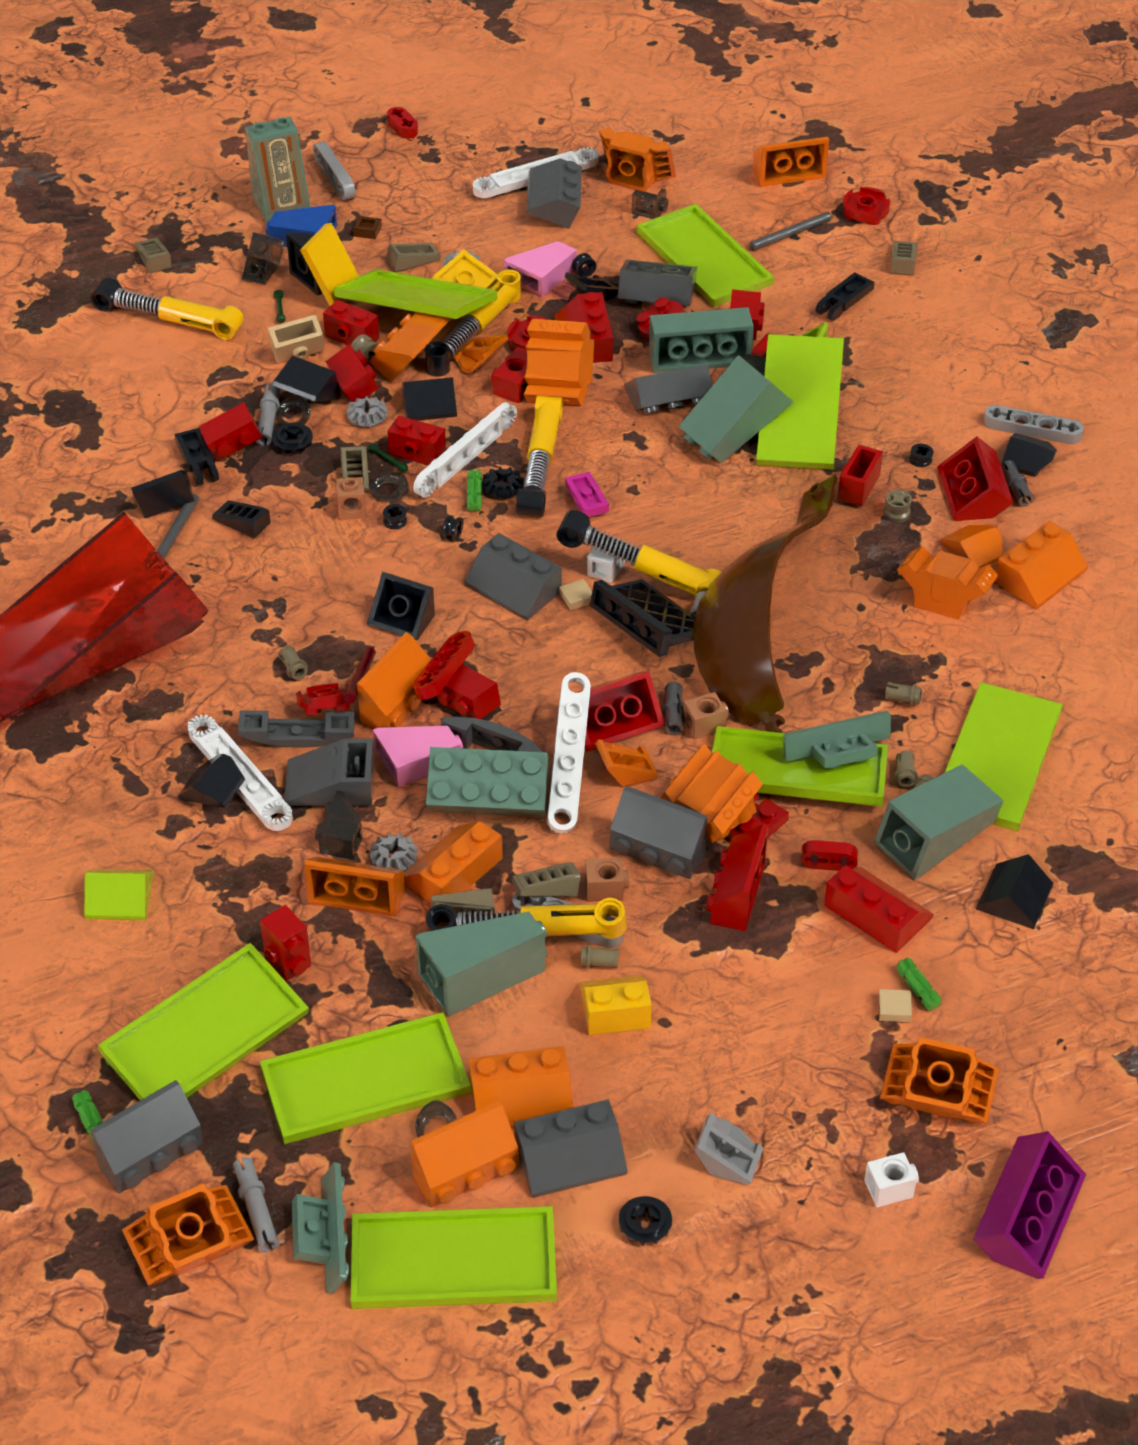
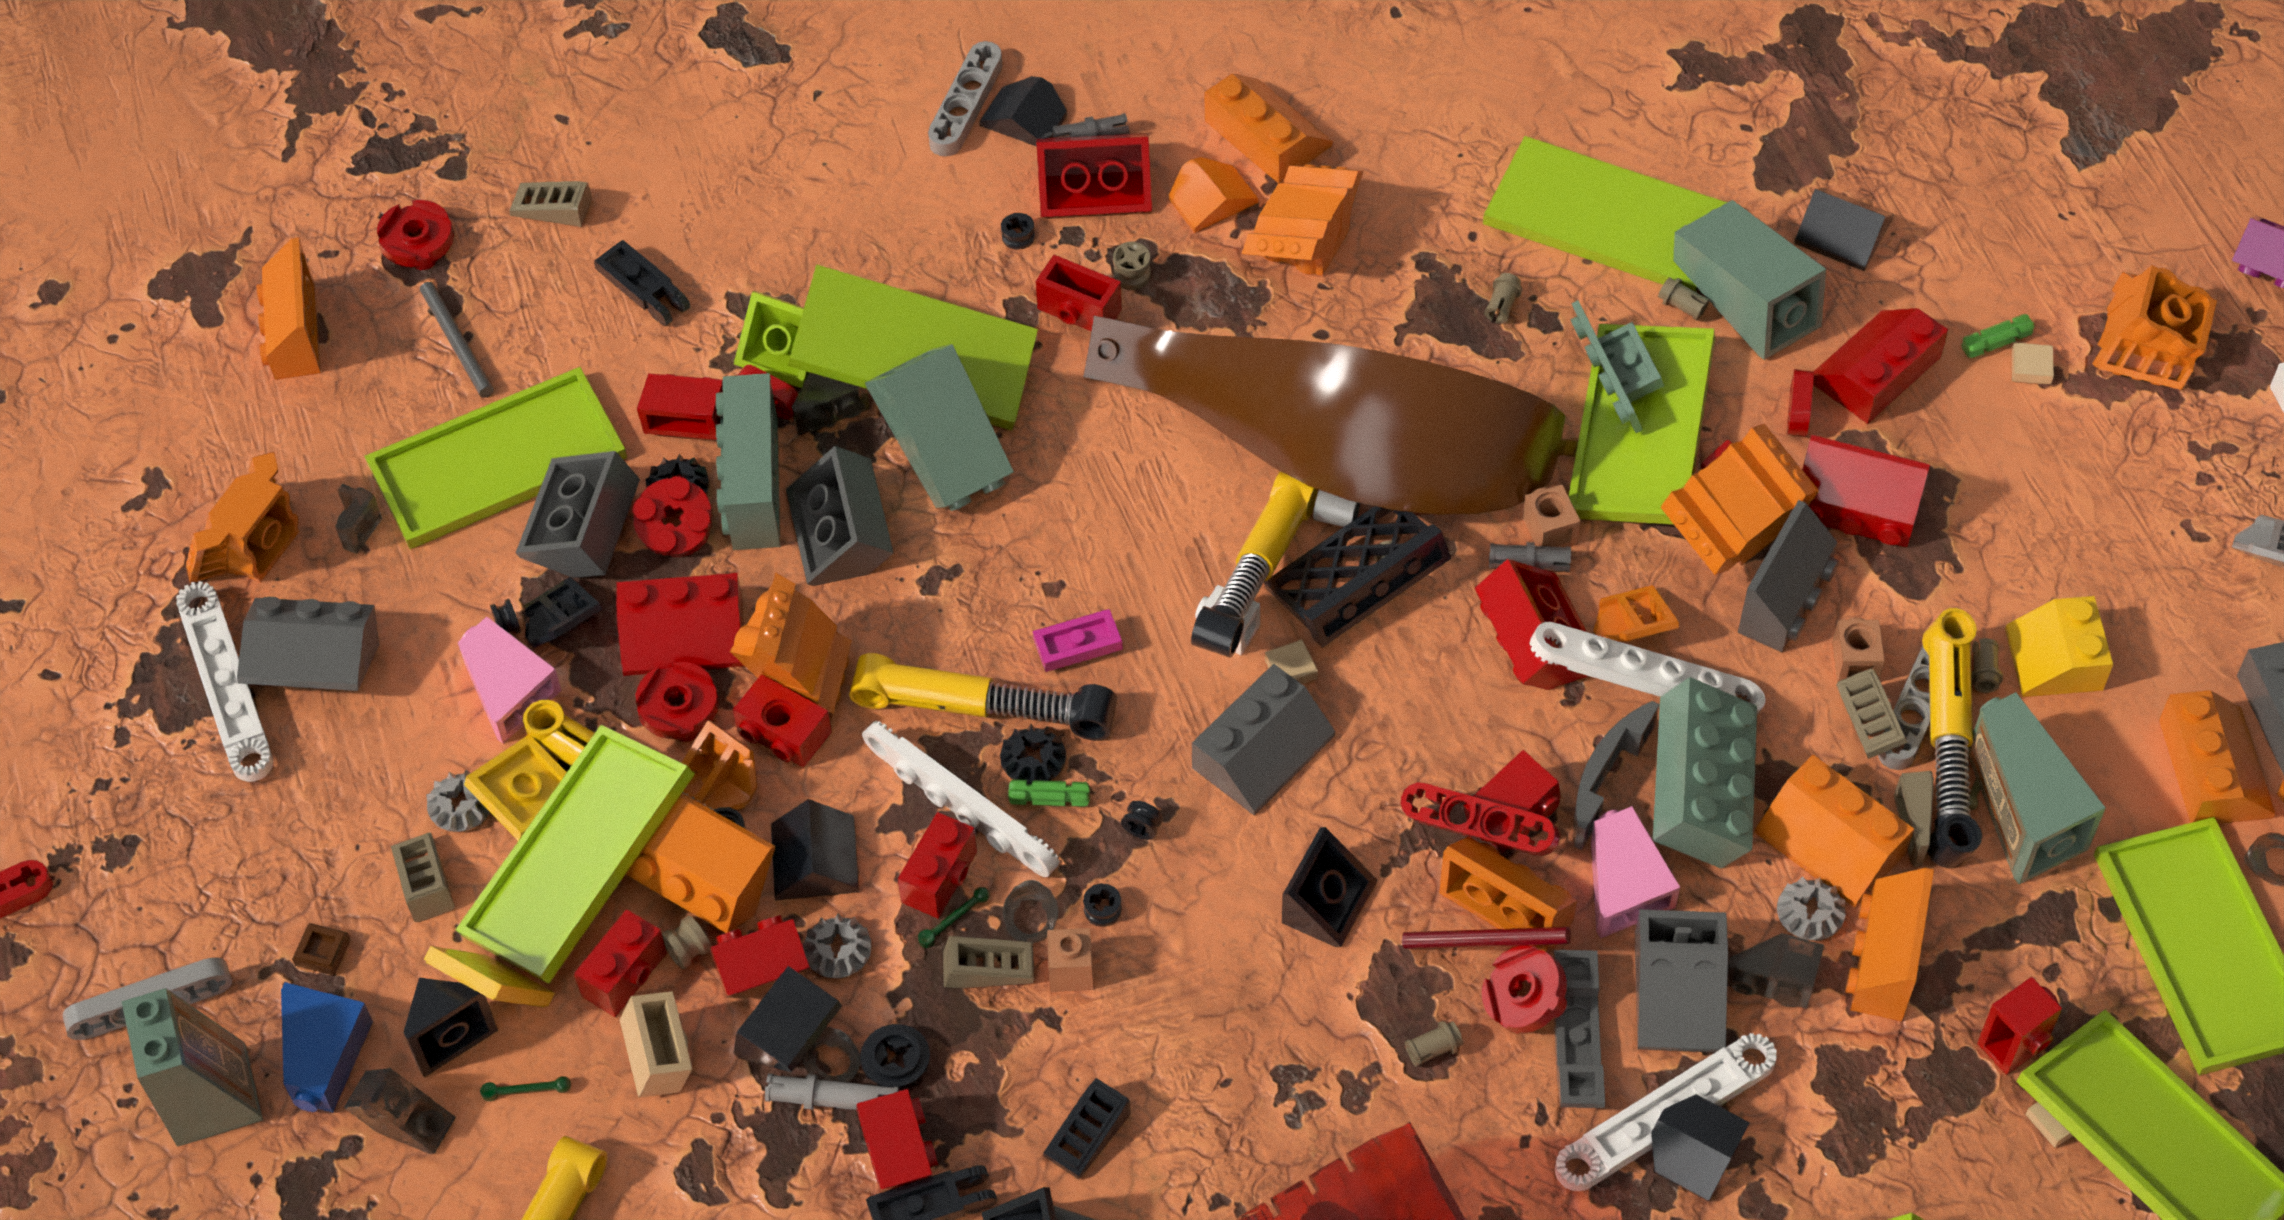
camera: 85 degrees left, 10 degrees up
dark tan pin [894,750,918,788] -> none

